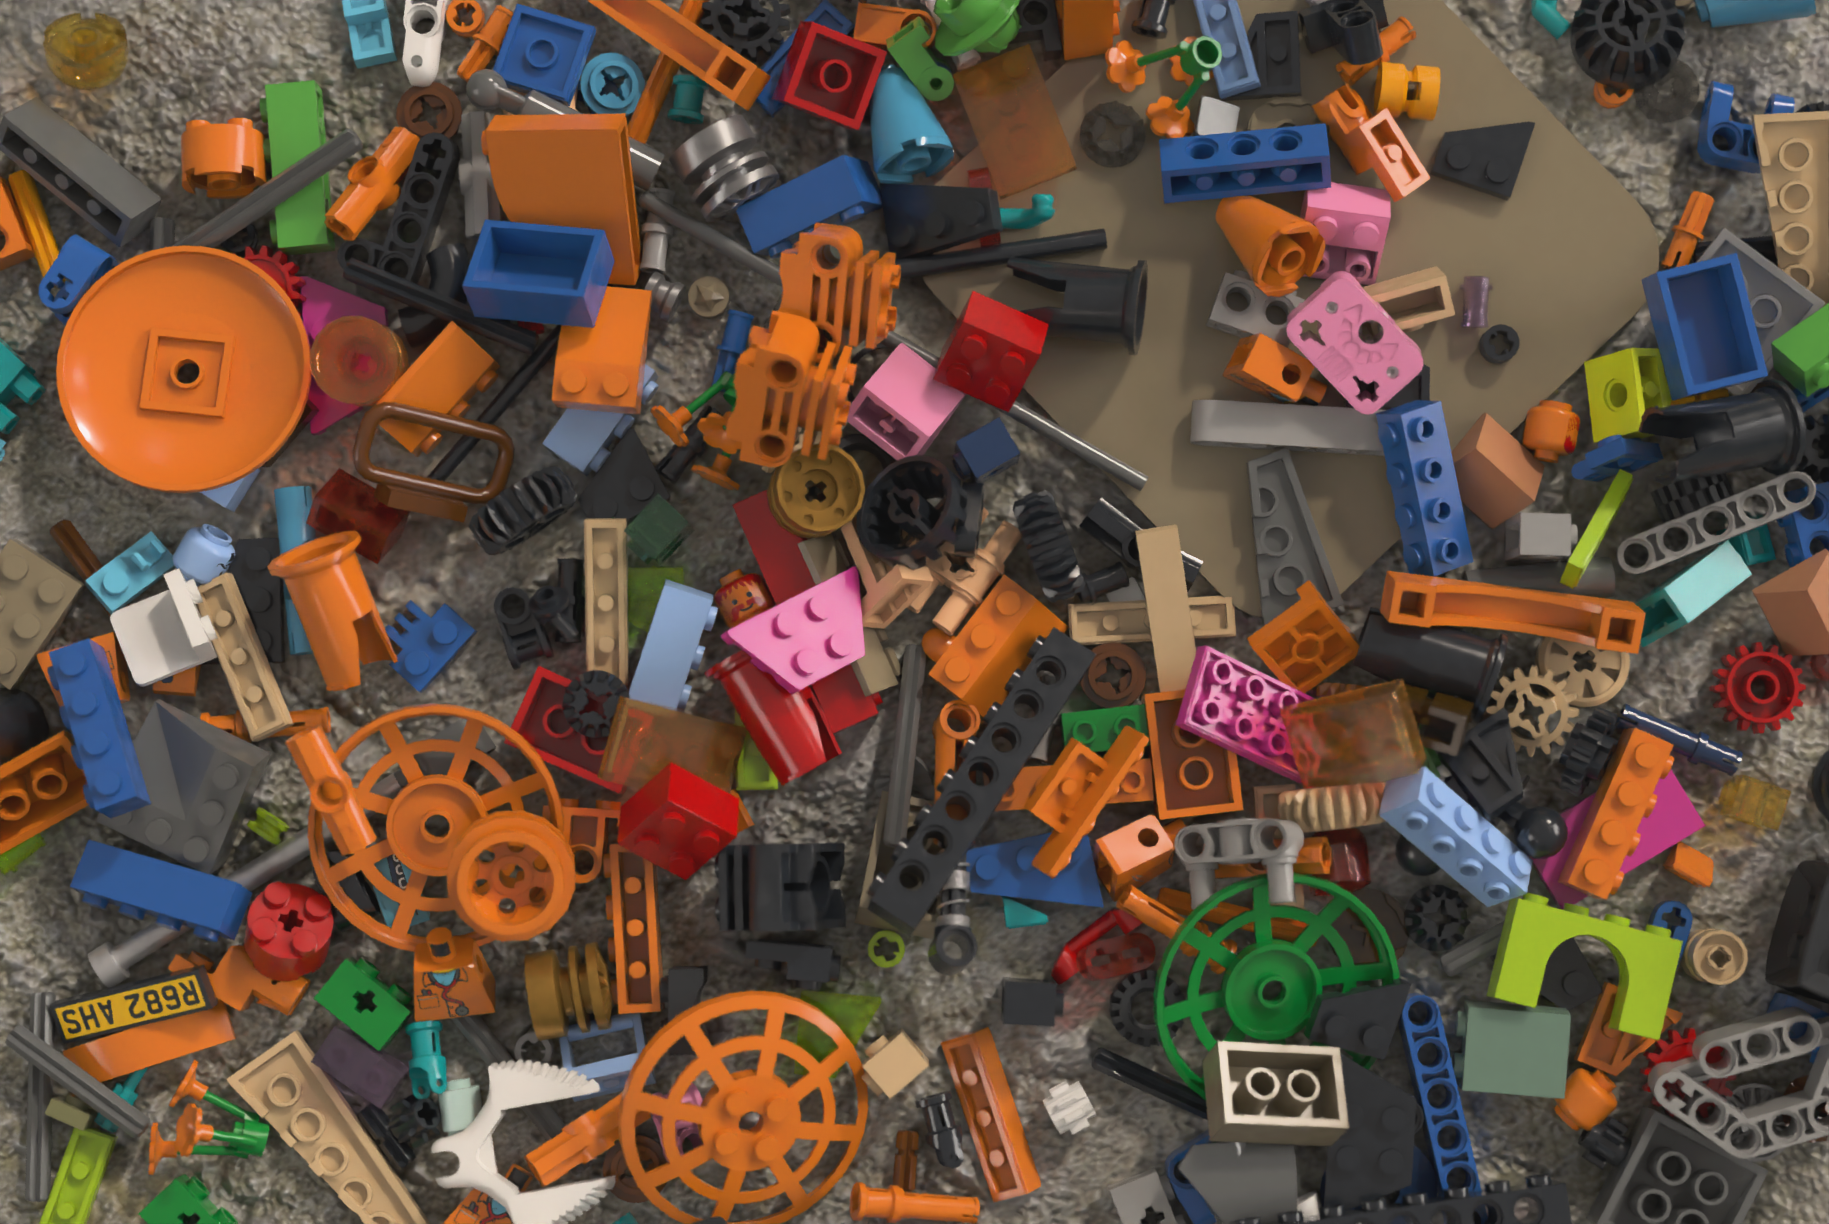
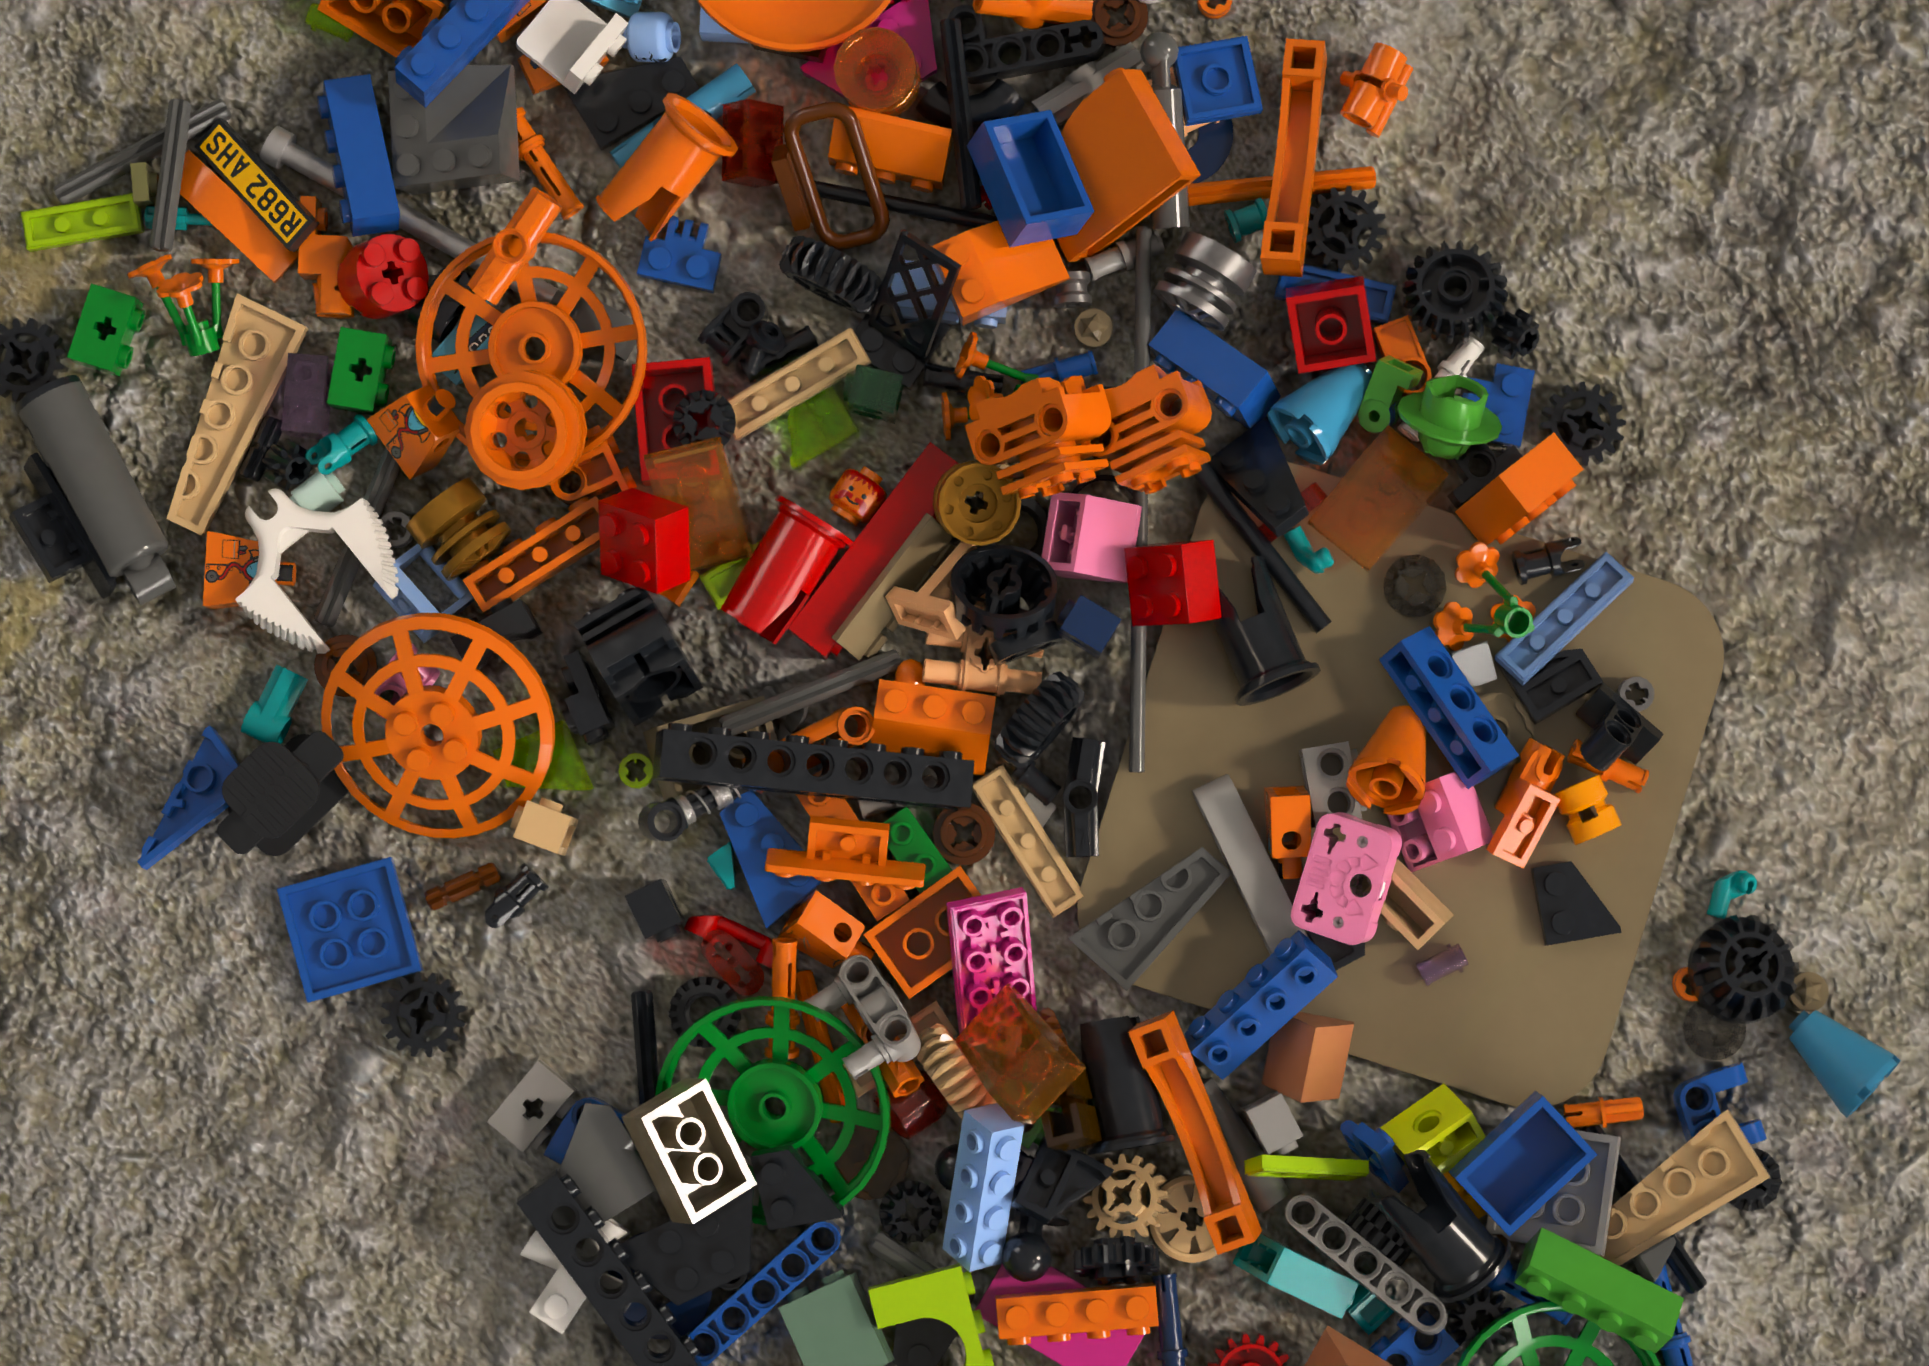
camera: 60 degrees right, 0 degrees up
tan tile [196,572,294,742] -> none
lime bush [247,807,290,845] -> none
orange axle [457,5,513,82] -> none
orange piece [524,1093,651,1187] -> none
dark azure gear [579,53,645,116] -> none
light blue brick [628,579,718,718] -> none
wing [721,566,865,694] -> none
orange pin [850,1182,980,1224] -> none
orange slope [941,1027,1041,1203] -> none
white gear [1042,1081,1096,1135] -> none
tan tile [1135,524,1196,692] -> none
orange piece [1247,580,1360,693] -> none
black bush [1479,324,1520,364] -> none
orange head [1522,400,1580,463] -> none
none -> black window [868,229,962,359]

